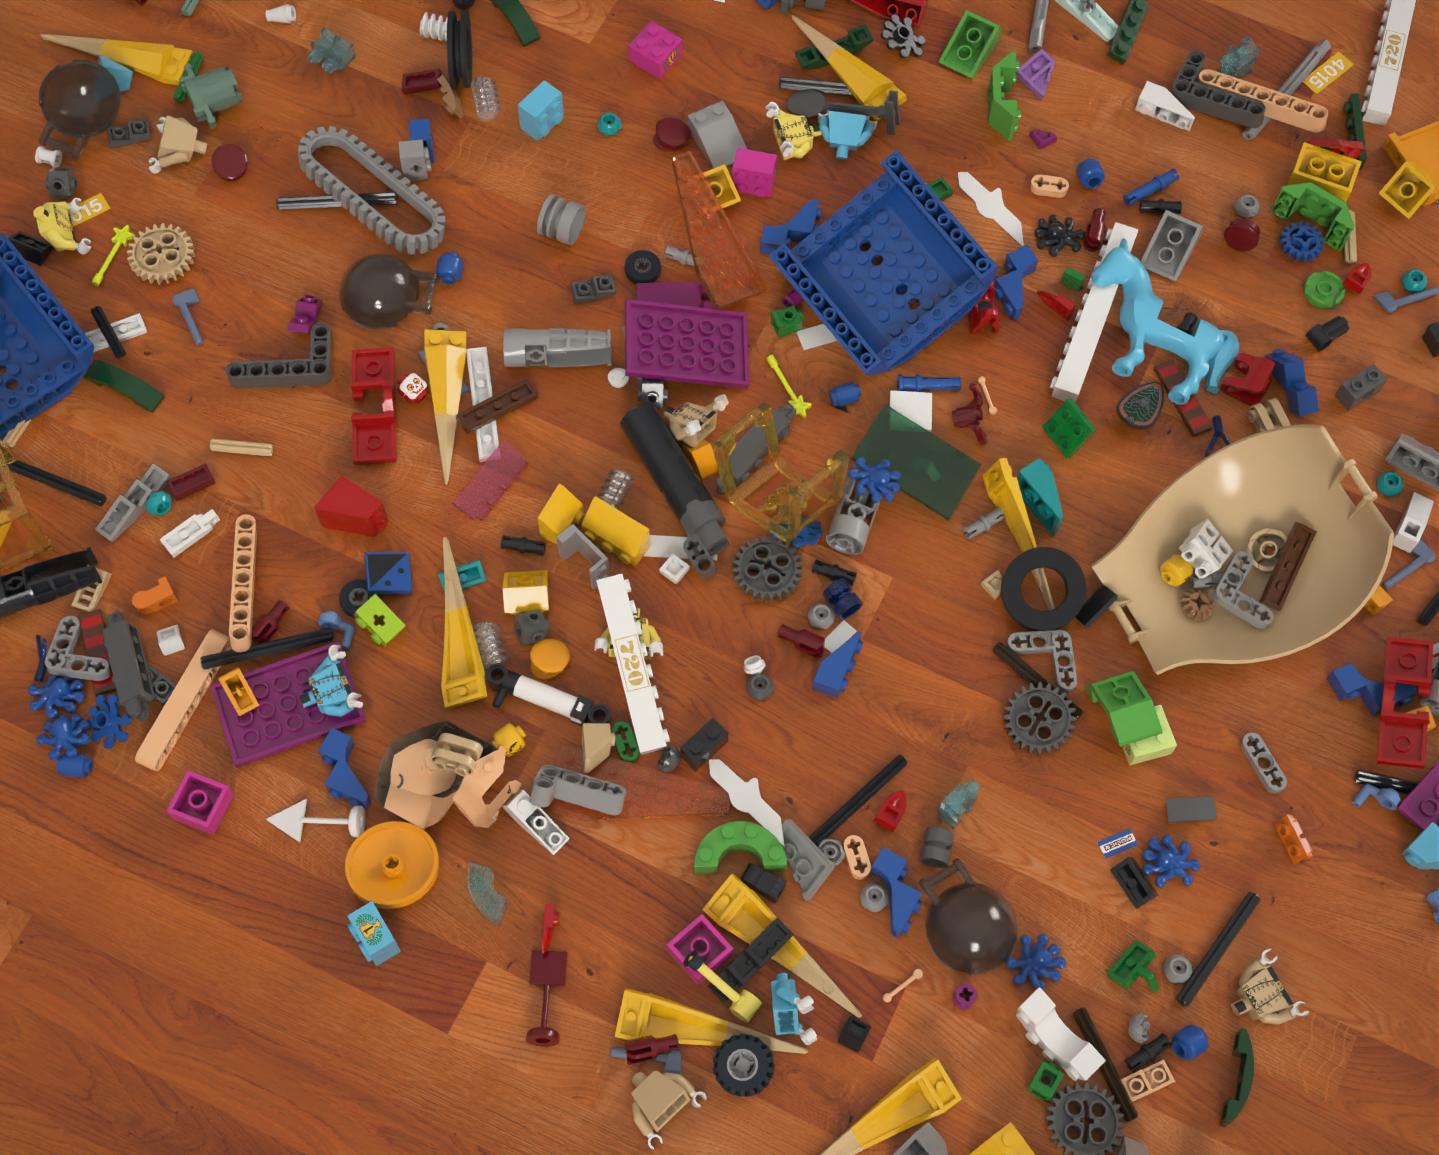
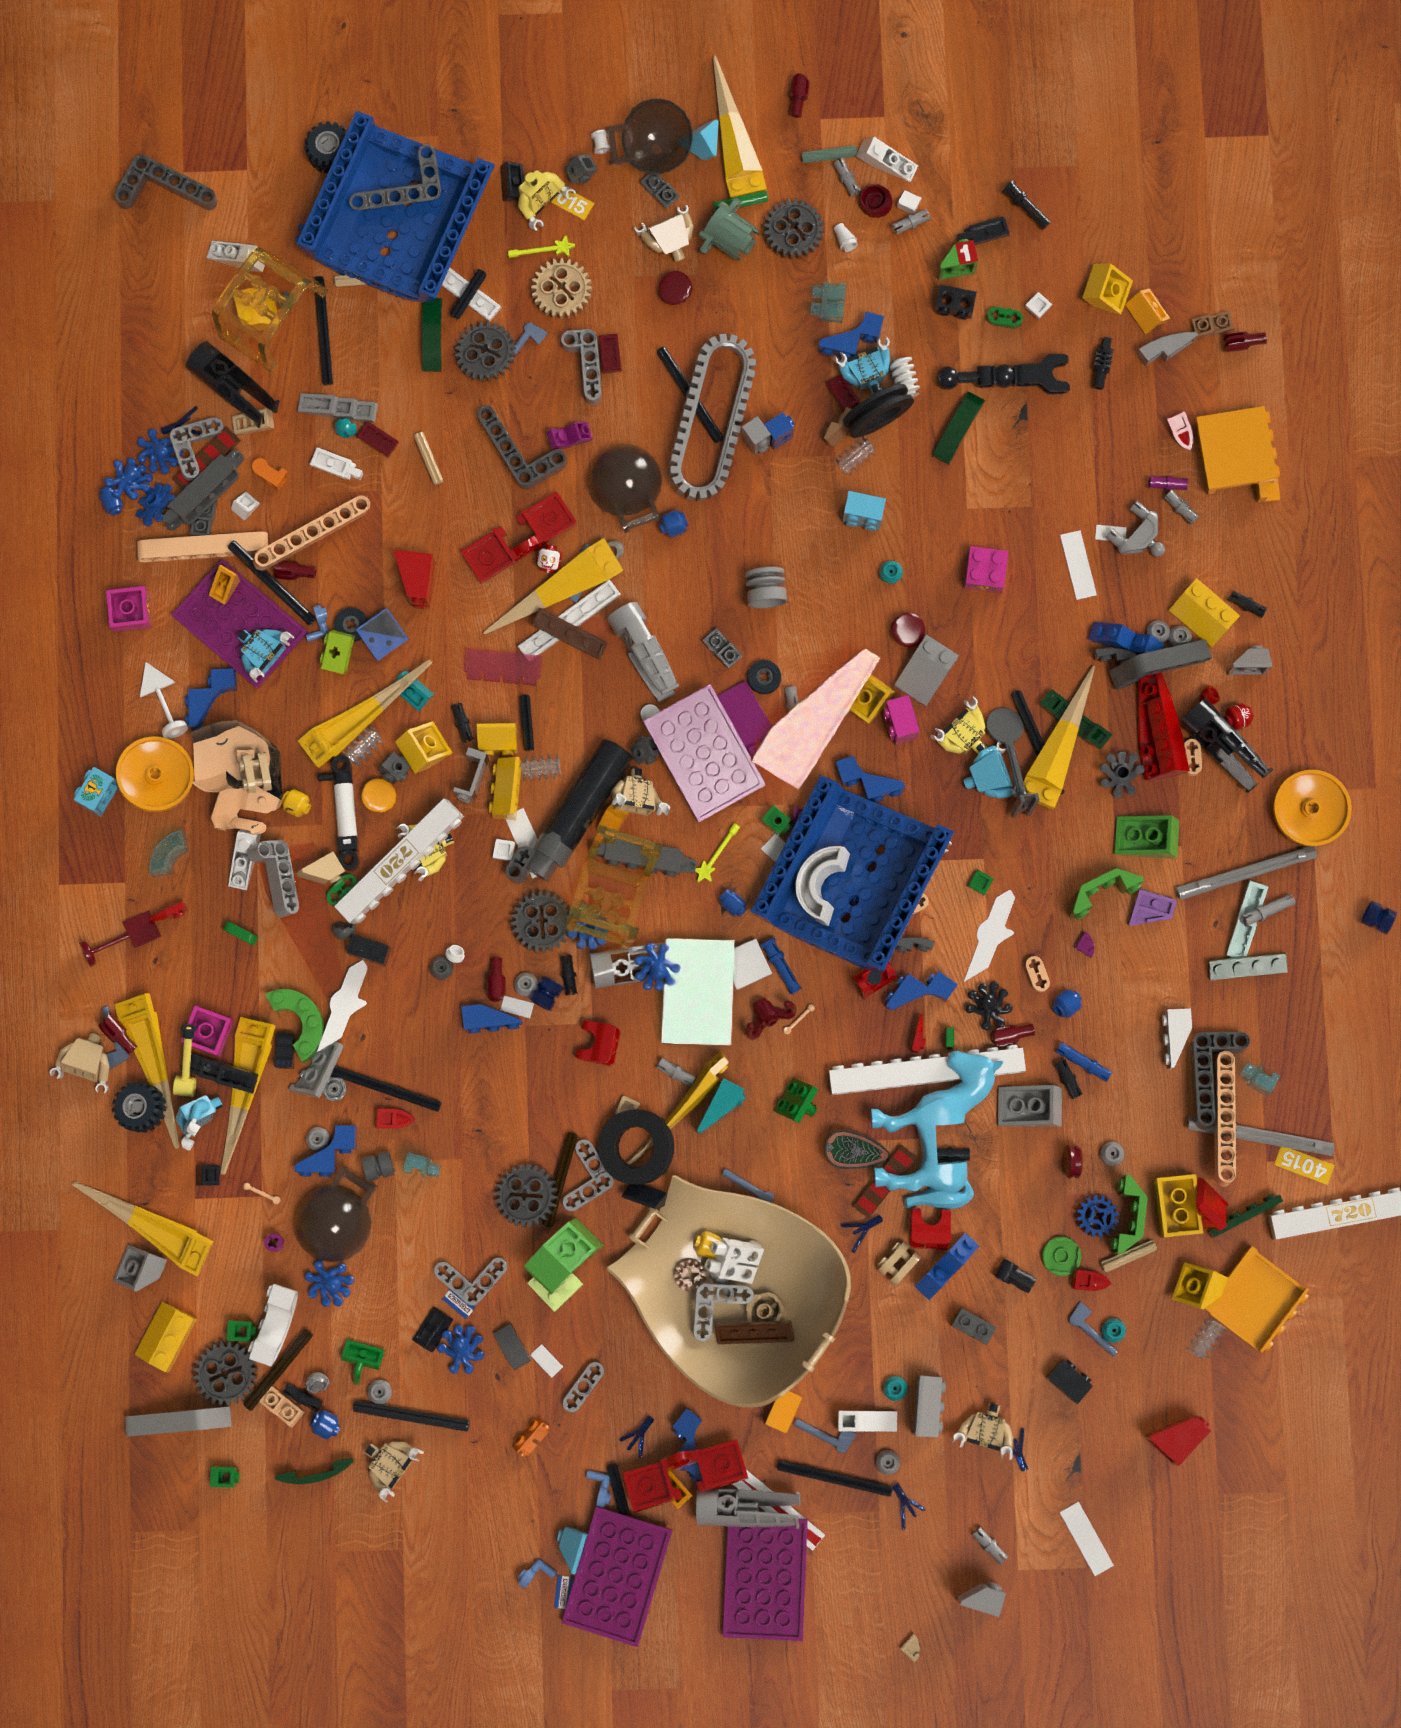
camera: 65 degrees right, 15 degrees up
light nougat beam [843,835,871,880] -> none
none -> green beam [222,921,259,946]
none -> light grey beam [434,1258,508,1306]
none -> dark grey gear [455,321,516,382]
none -> black axle [519,695,534,751]
none -> white sticker [531,1344,563,1378]
none -> light grey beam [561,329,602,405]
none -> red piece [575,1020,621,1066]
none -> dark red plate [599,334,622,374]
none -> clear blue plant [620,1415,654,1458]
none -> sand blue piece [722,1169,774,1203]
none -> dark grey gear [764,198,824,259]
none -> white brick [796,846,850,926]
none -> blue arch [818,312,884,359]
none -> medium azure torso [833,336,891,395]

